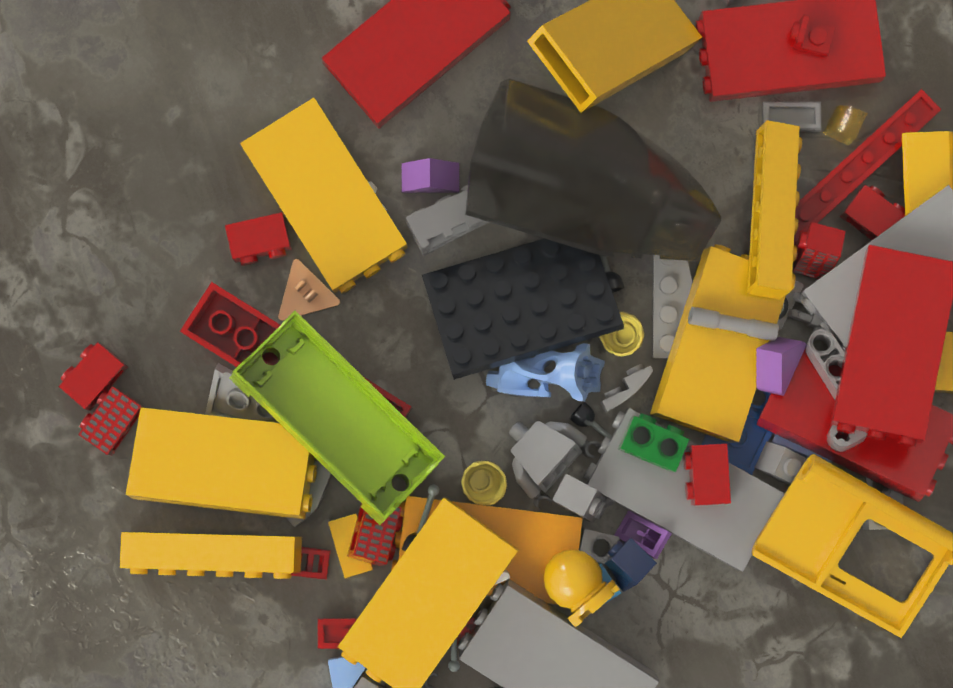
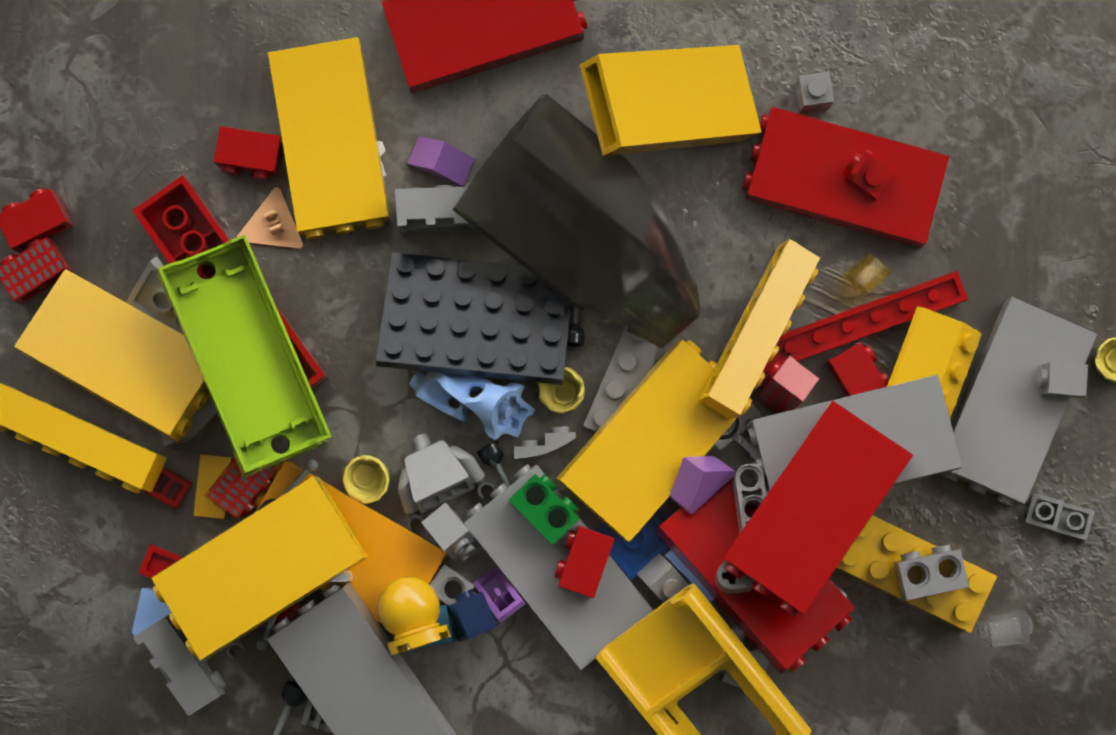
camera: 25 degrees right, 0 degrees up
light grey piece [688,306,779,341] -> none
light grey tile [762,102,821,132] -> none

